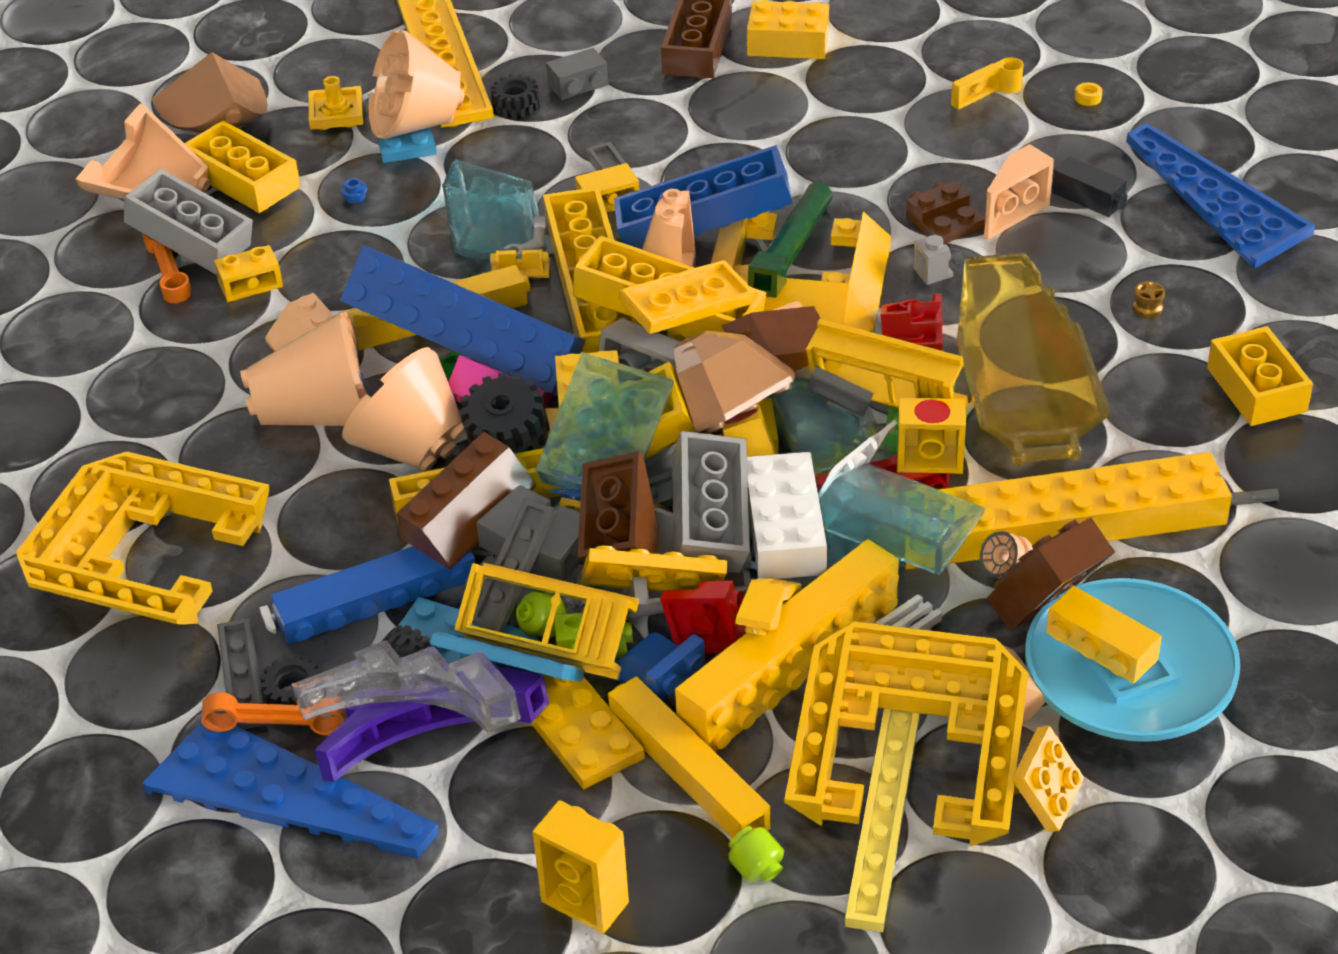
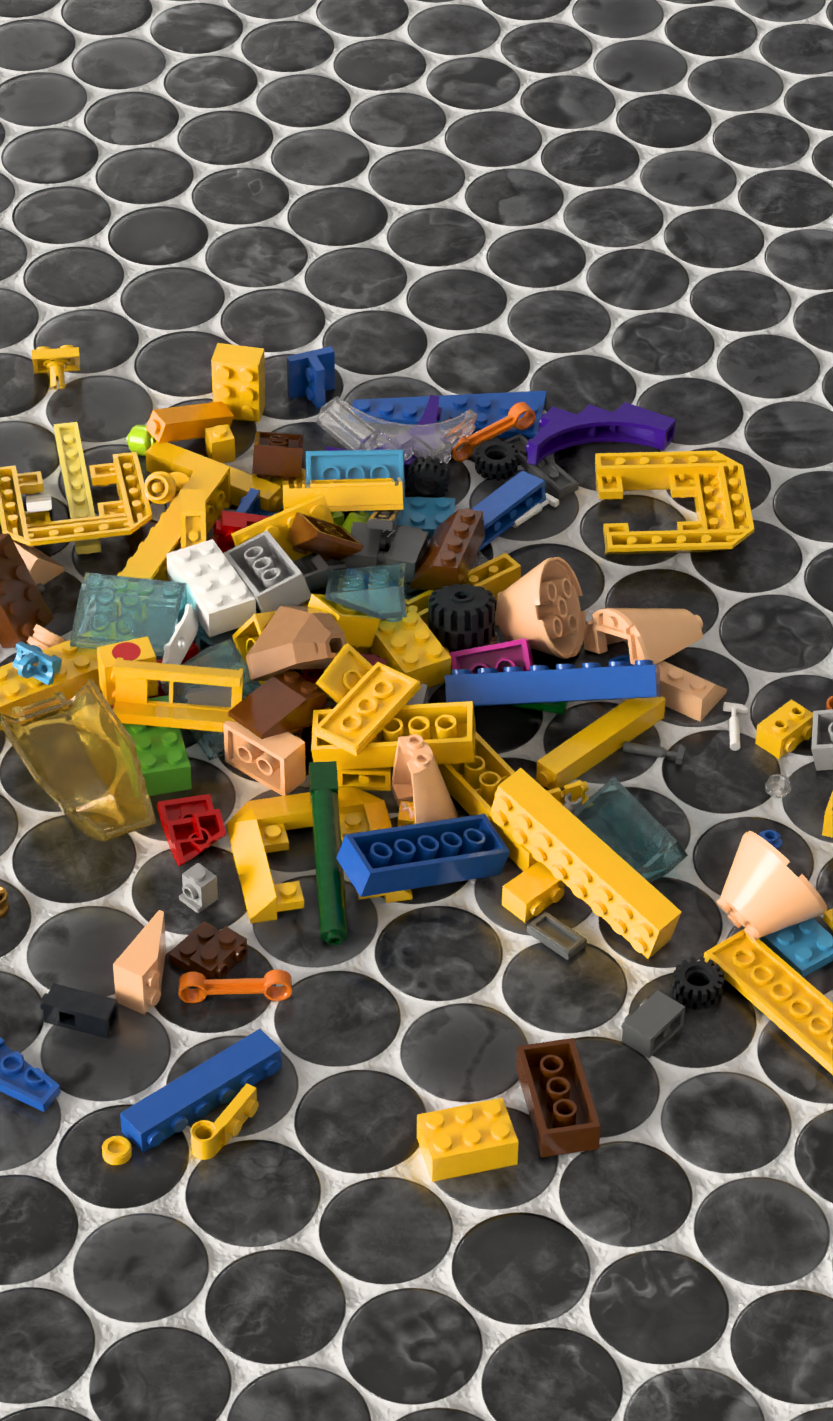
camera: 155 degrees right, 0 degrees up
none -> dark azure hips [12,641,62,685]
none -> white tile [26,493,52,513]
none -> blue brick [120,1029,282,1153]
none -> yellow piece [144,471,190,504]
none -> light orange brick [146,401,234,443]
none -> orange piece [178,969,292,1003]
none -> yellow brick [205,424,235,463]
none -> reddish brown slope [252,431,304,480]
none -> blue bracket [287,346,335,409]
none -> yellow plate [316,643,373,704]
none -> yellow brick [490,768,682,959]
none -> dark purple arch [526,402,676,466]
none -> white piece [723,702,749,751]
none -> clear plate [765,774,791,798]

